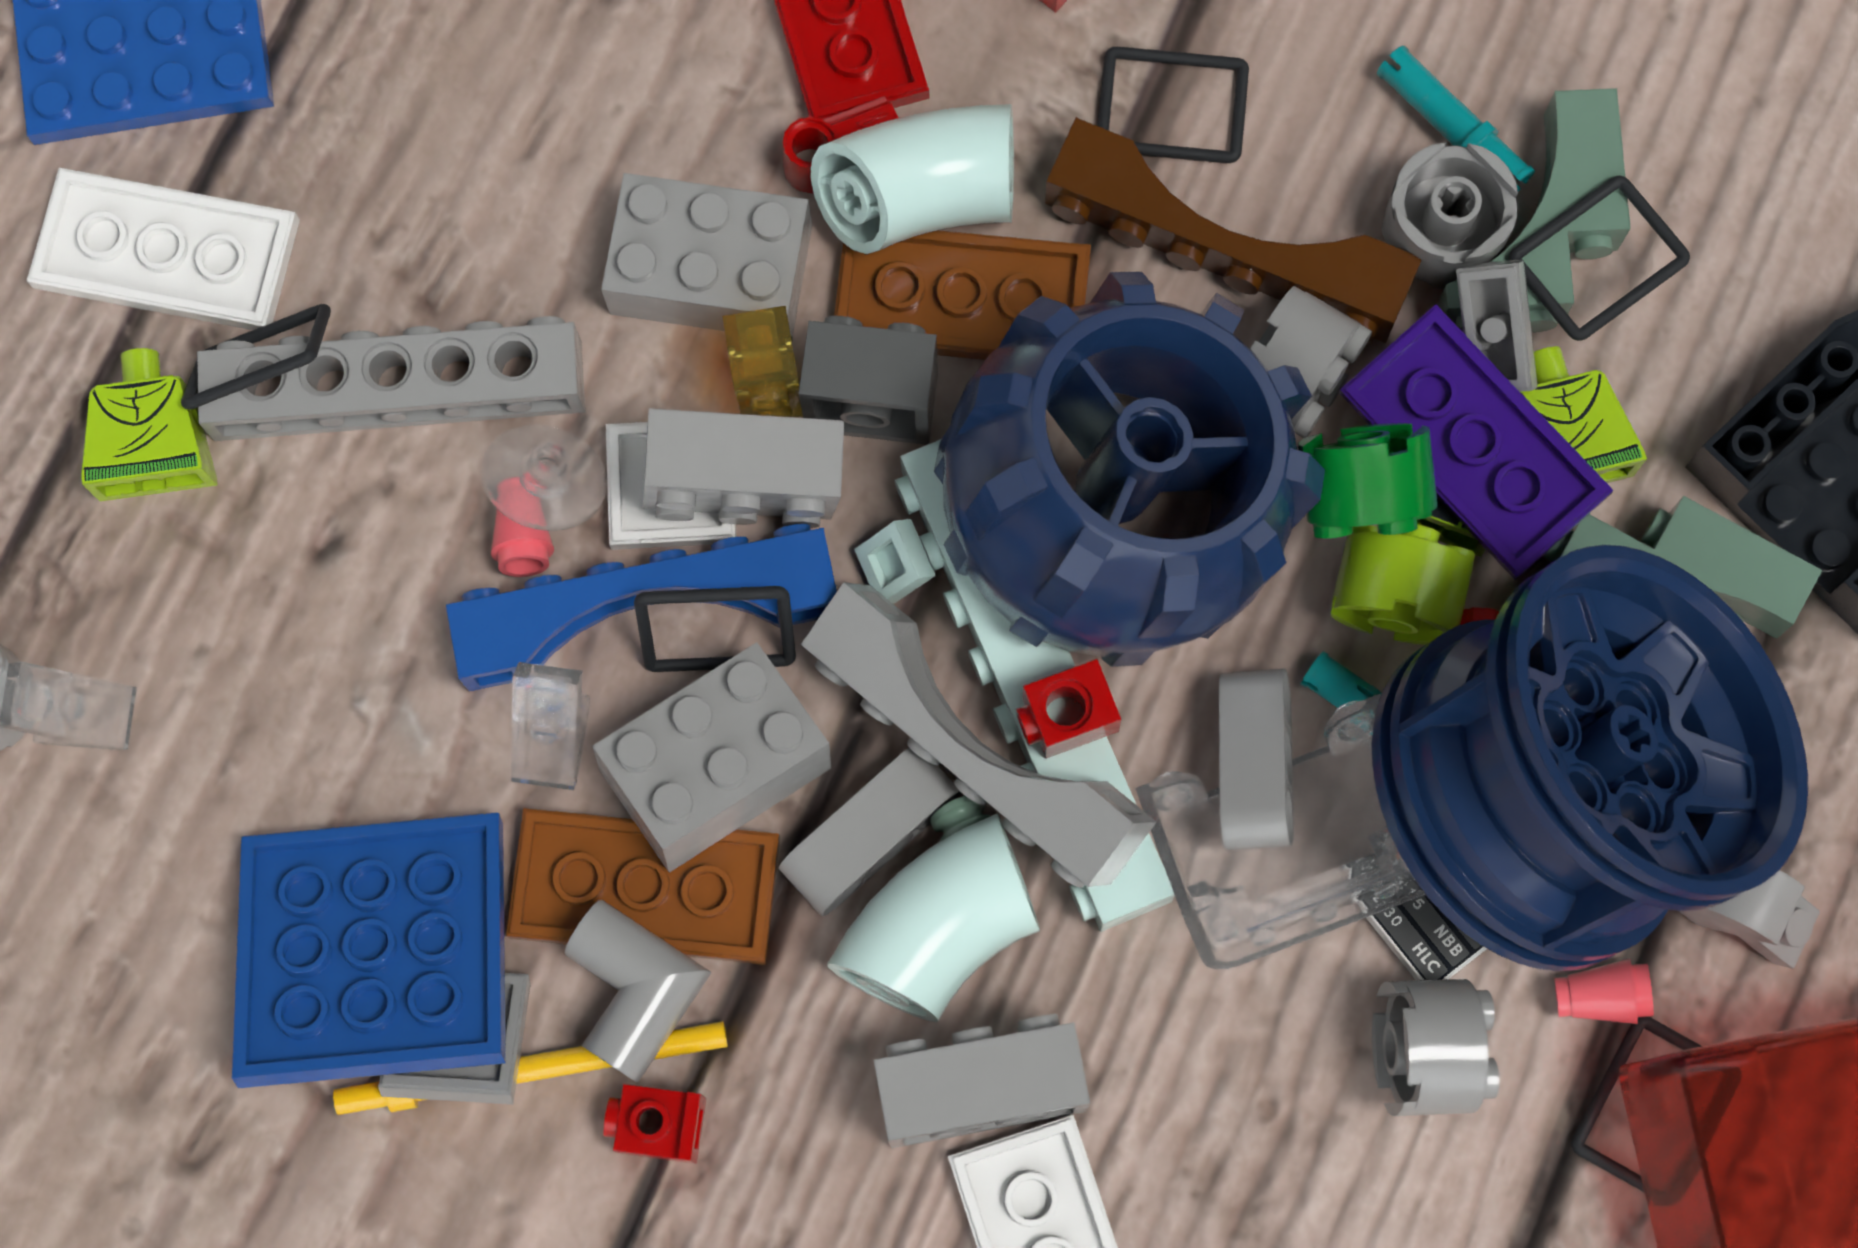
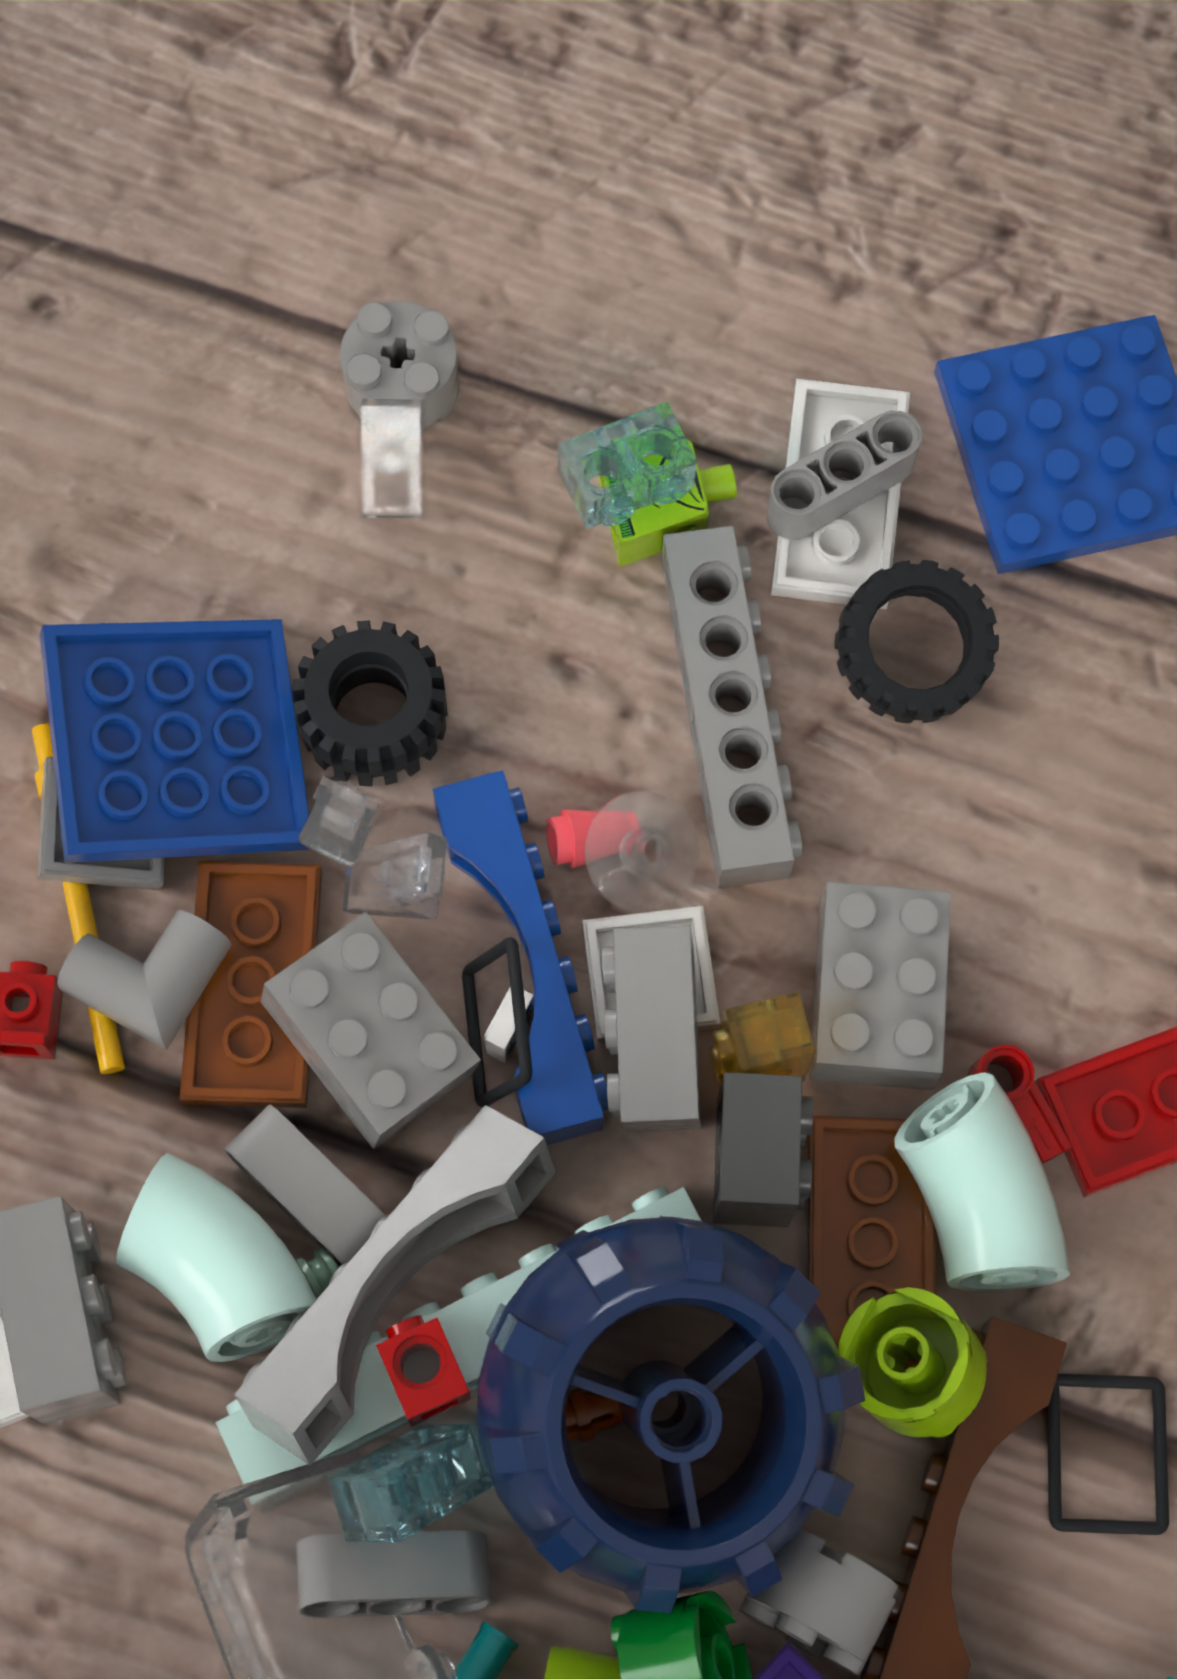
camera: 80 degrees right, 5 degrees down
black piece [181,304,331,409] -> none
light aqua plate [854,519,936,603] -> none
none -> black tyre [292,620,448,787]
none -> clear slope [299,776,389,867]
none -> clear light blue brick [327,1423,493,1542]
none -> white tile [484,987,534,1063]
none -> clear light blue brick [558,401,697,530]
none -> light grey beam [767,410,922,540]
none -> black tyre [834,560,999,724]
none -> lime brick [838,1287,987,1438]

